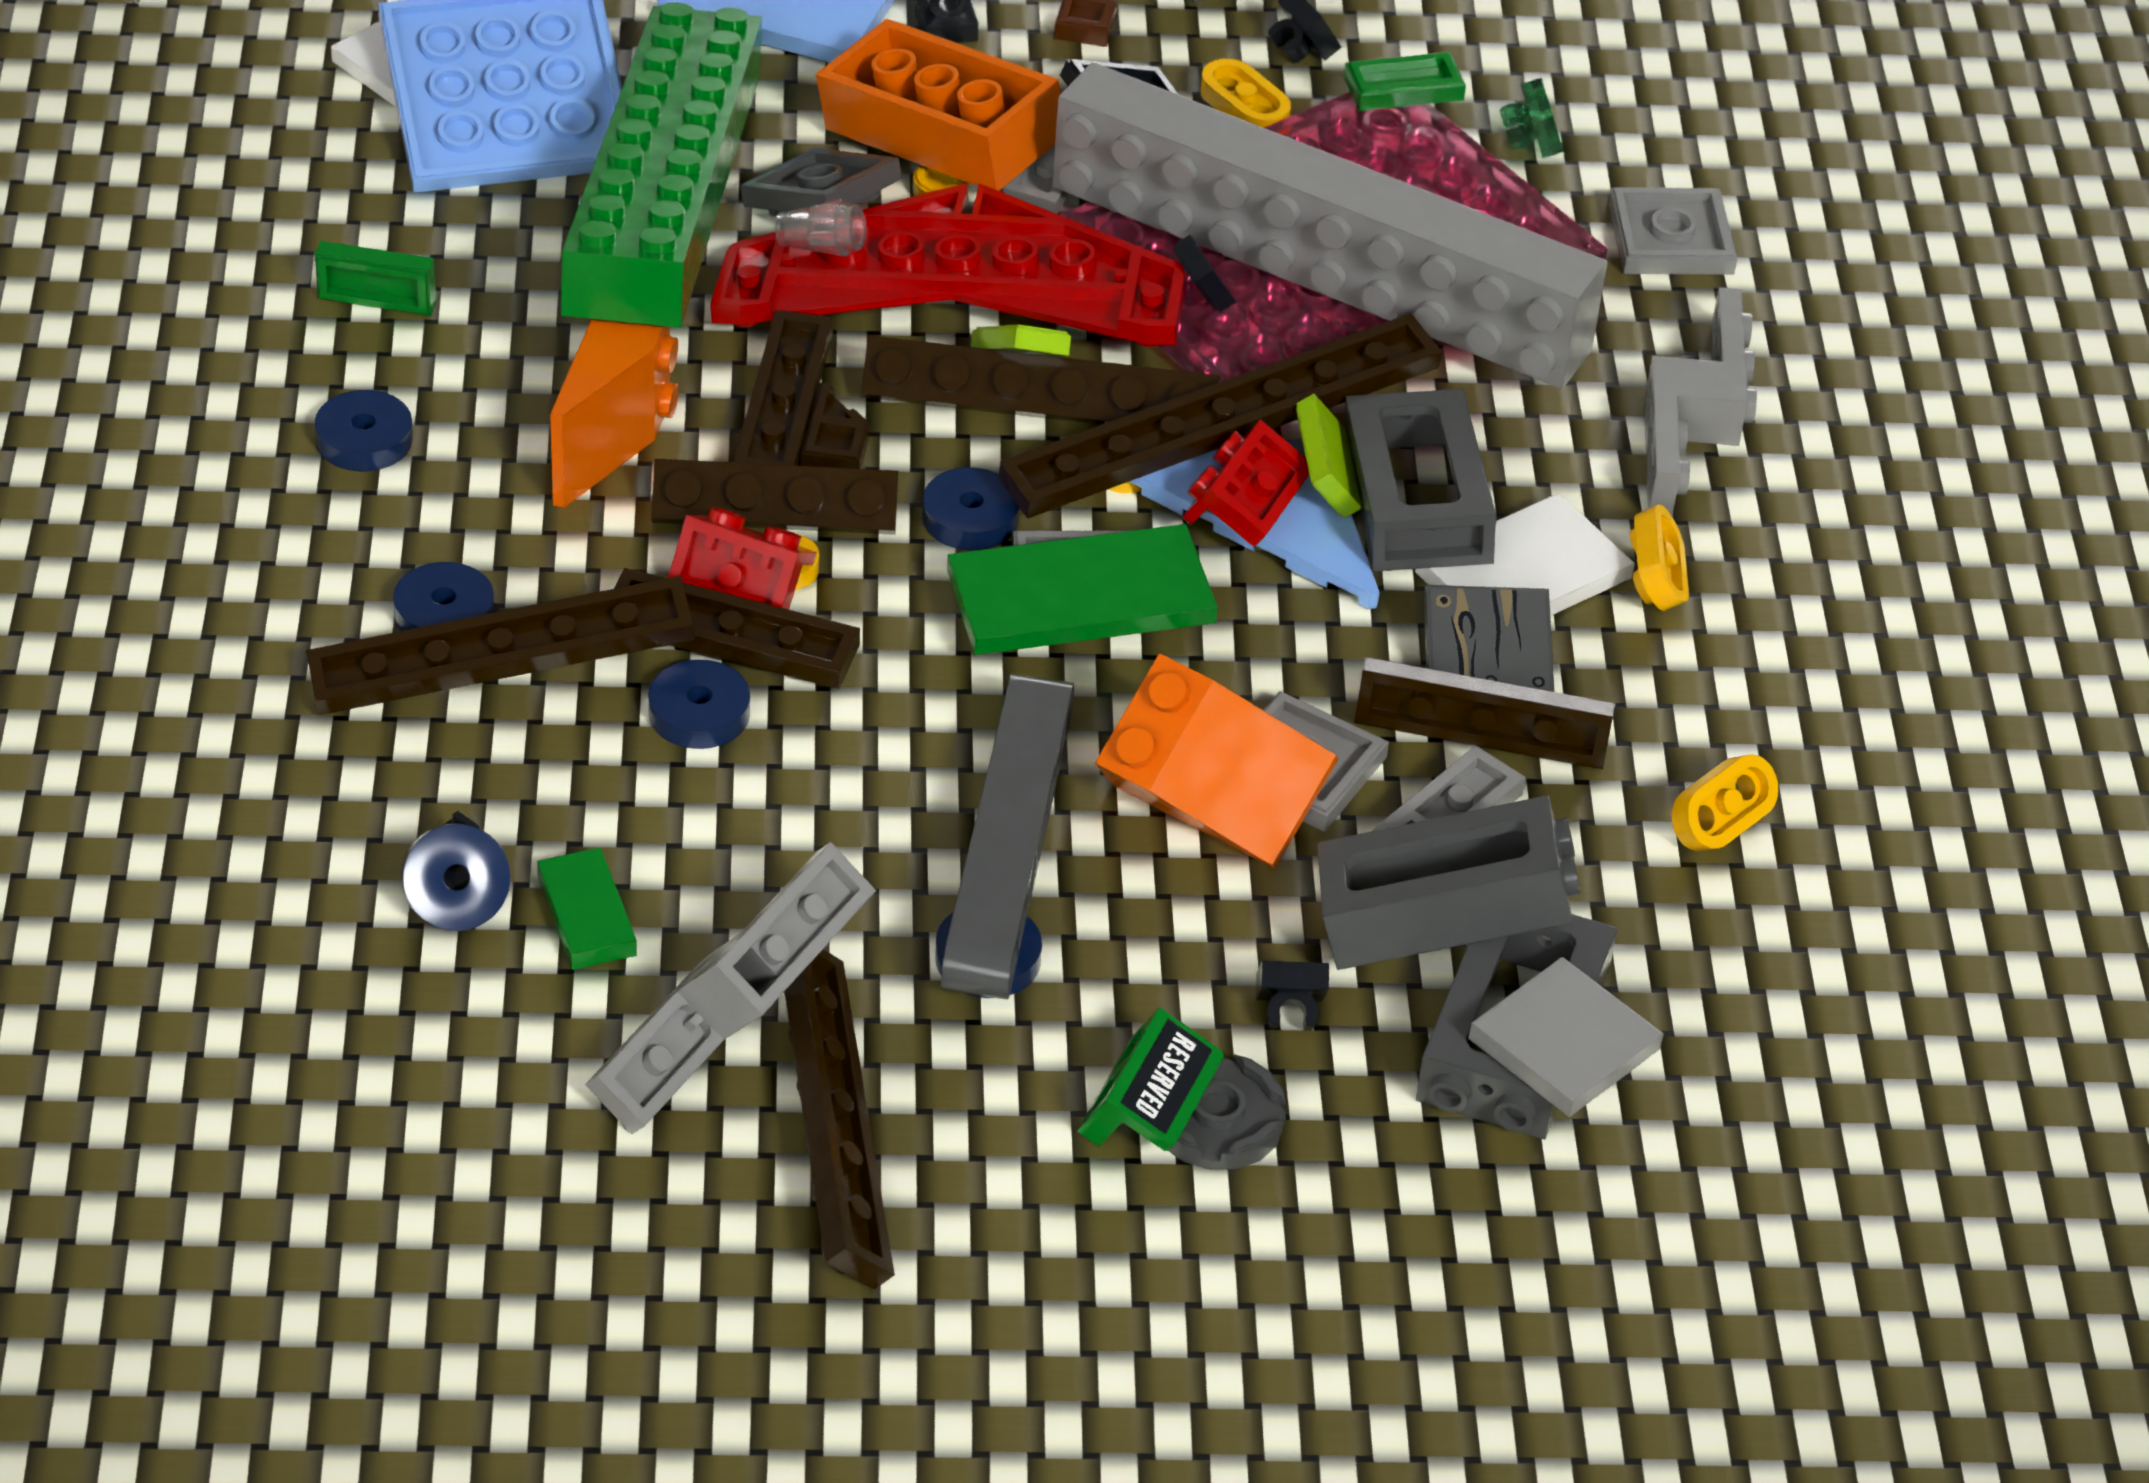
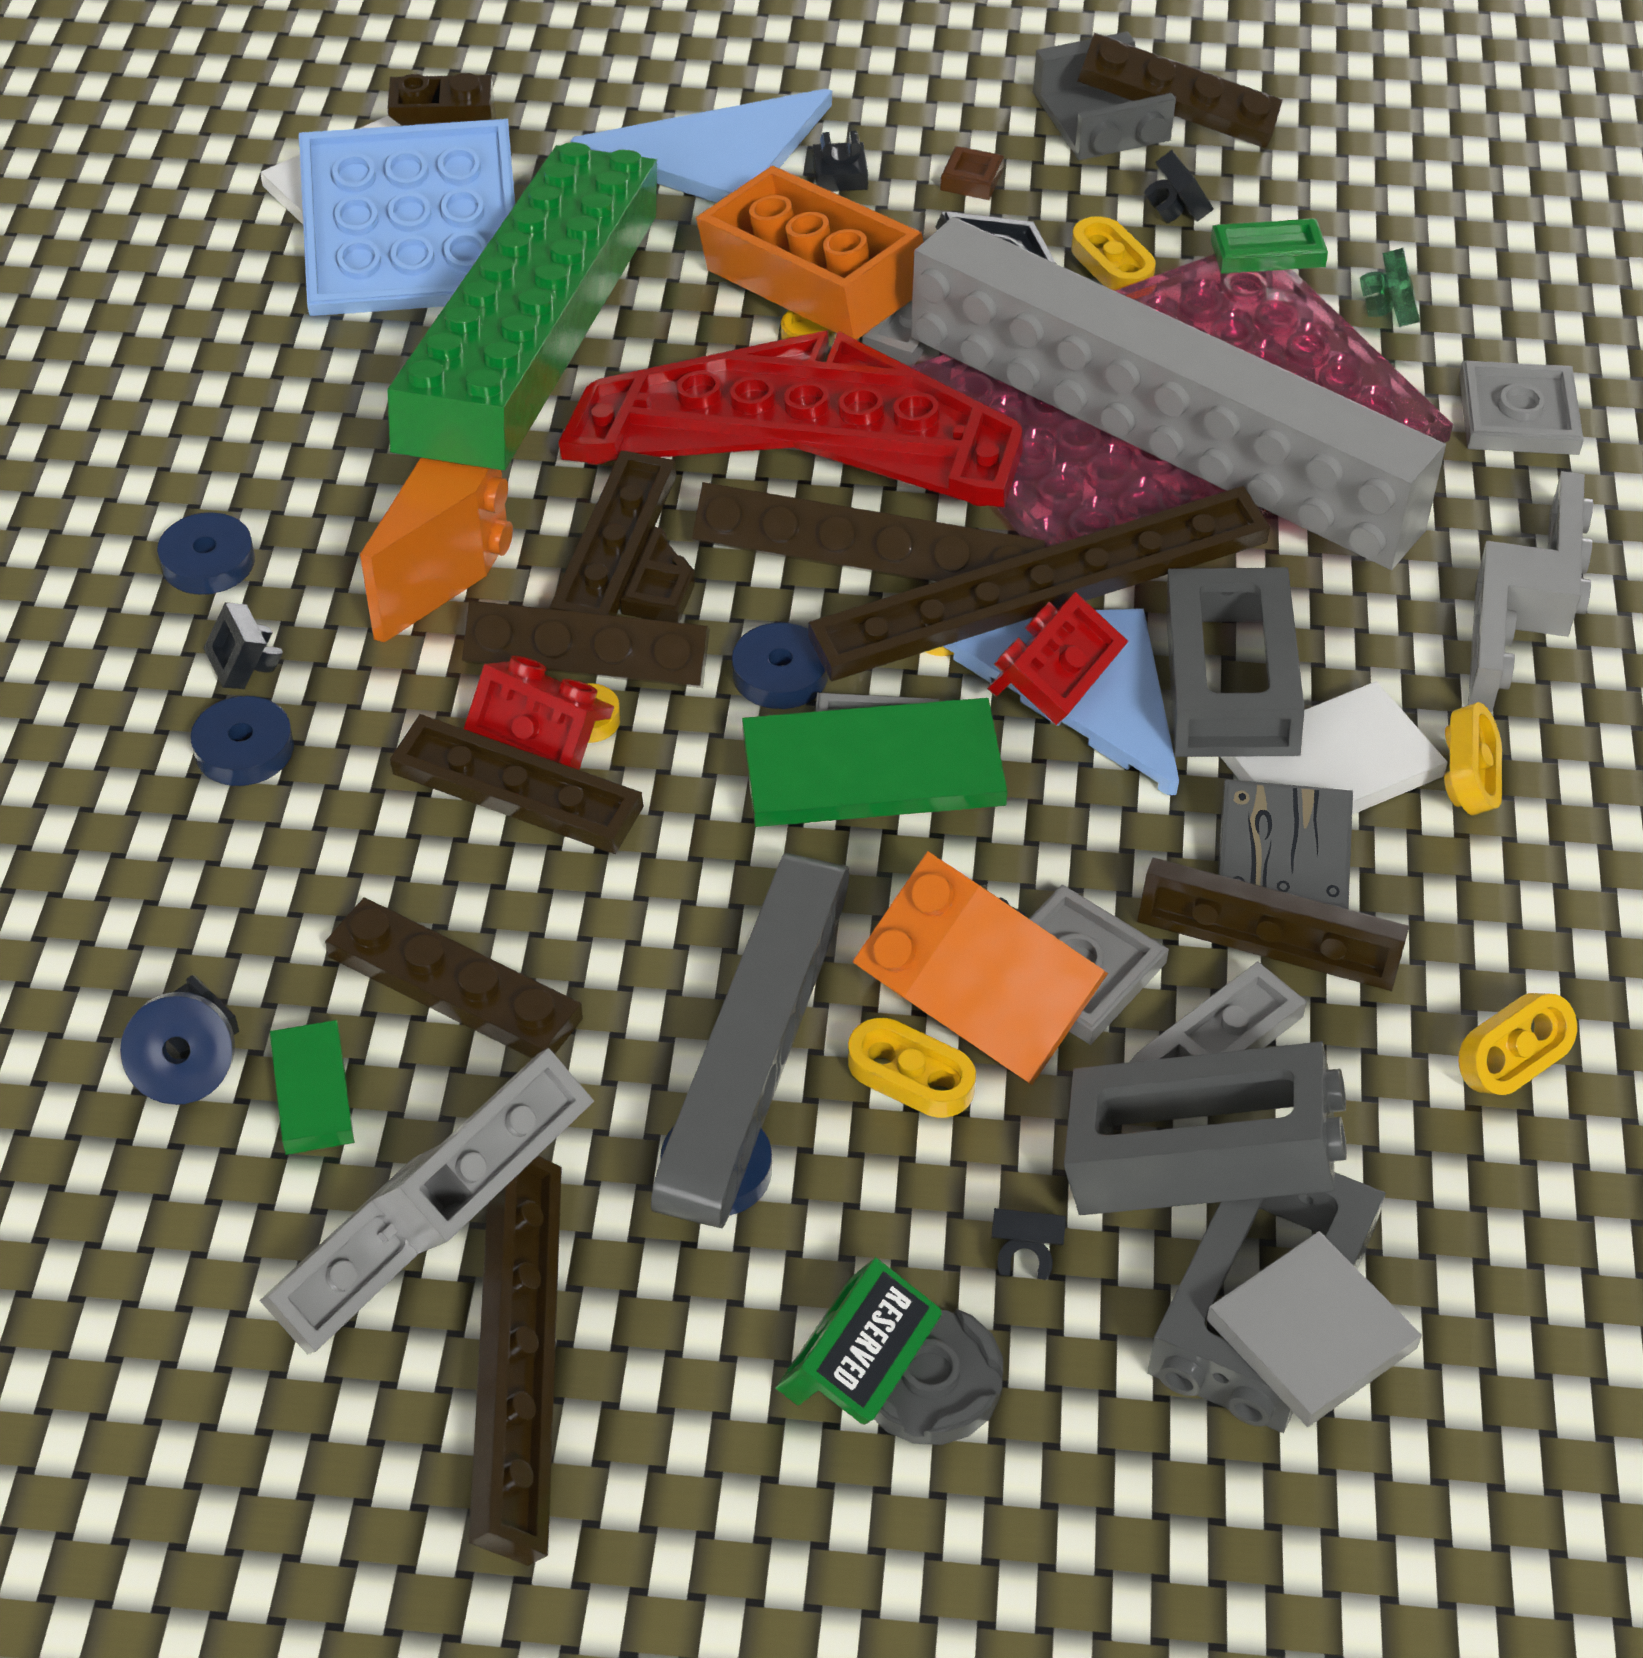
camera: 10 degrees right, 5 degrees up
dark brown plate [306,575,695,715] -> none
green tile [315,241,436,316] -> none
dark blue piece [648,659,750,749] -> none
dark grey plate [740,148,902,222] -> none
clear cone [775,198,866,257] -> none
lime tile [971,325,1071,356] -> none
black tile [1173,234,1237,313] -> none
lime tile [1296,393,1362,518] -> none
none -> black tile [204,602,283,689]
none -> dark brown plate [325,897,583,1059]
none -> yellow plate [848,1018,976,1118]

